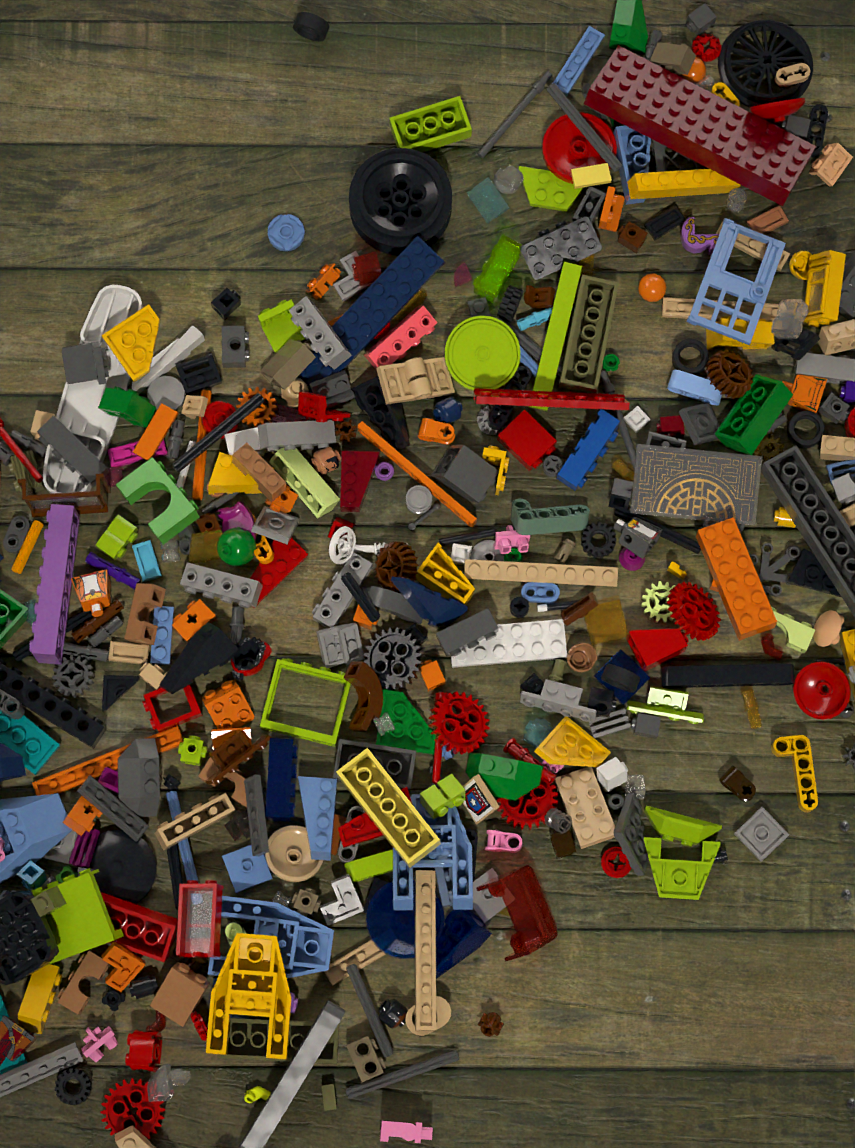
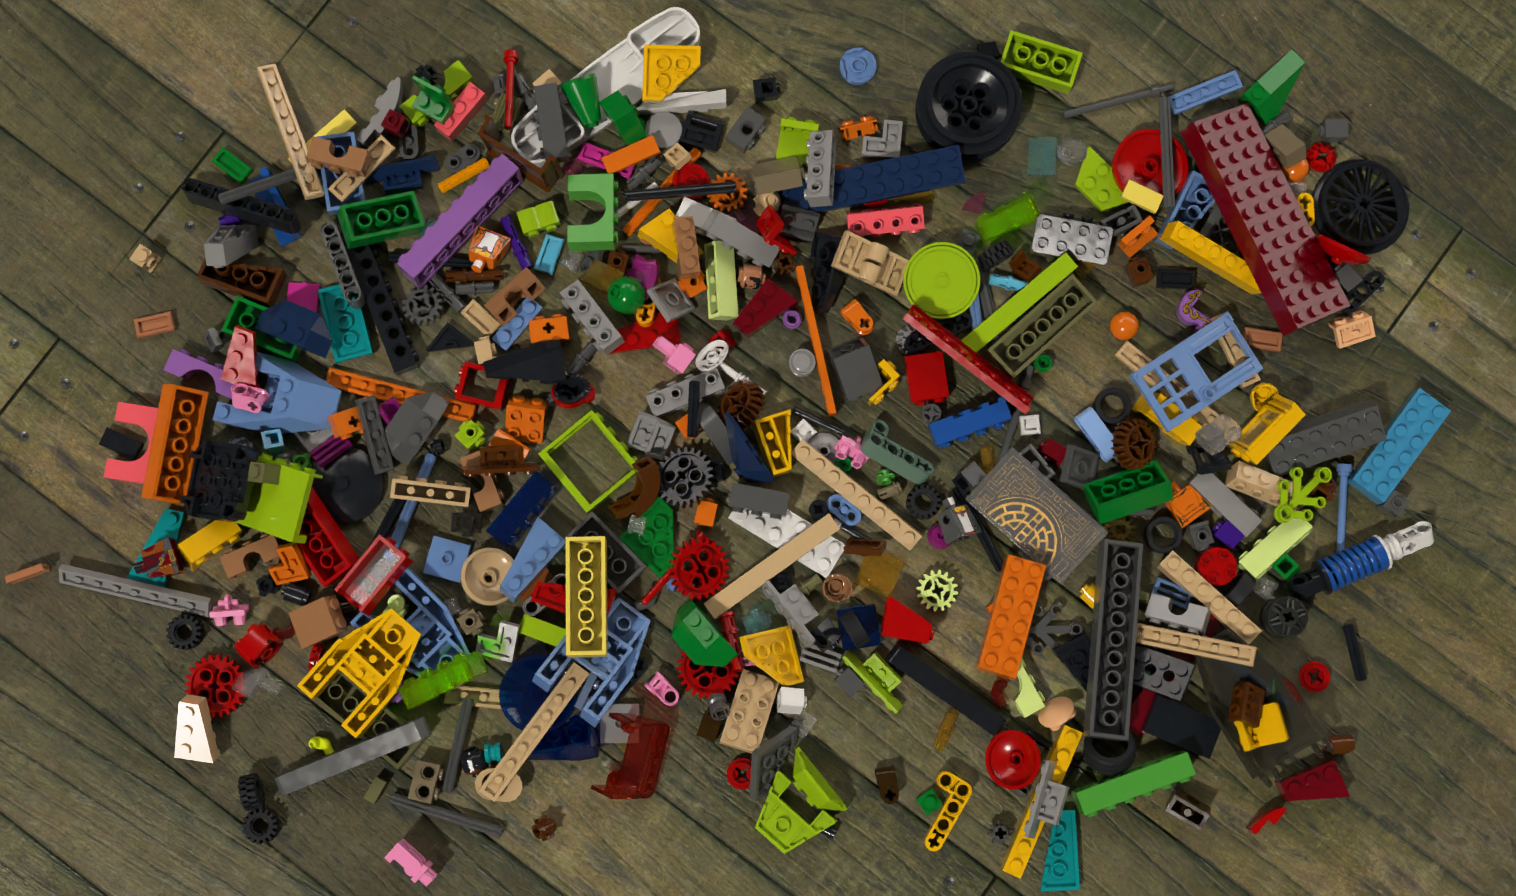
camera: 40 degrees right, 5 degrees up
dark grey bracket [61,341,109,385] -> none
dark grey tile [244,775,269,856] -> none
clear red brick [351,251,381,286] -> none
dark grey hinge [408,503,441,531] -> none
lime piece [420,774,465,820] -> none
dark blue head [433,397,463,424] -> none
tile [462,774,499,825] -> none
dark grey pin [608,794,624,812] -> none
yellow tile [667,561,687,580] -> none
red gear [667,581,721,641] -> none
clear wheel [726,188,747,212] -> none
light grey plate [734,807,789,862] -> none
tan beam [775,63,810,87] -> none
none -> clear neon green wedge [398,651,489,710]
none -> teal wheel [484,742,503,763]
none -> green cone [560,73,602,129]
none -> bright pink brick [652,336,696,374]
none -> tan tile [704,513,840,619]
none -> bright green plate [876,469,895,485]
none -> green plate [916,788,943,816]
none -> black slope [977,41,1000,60]

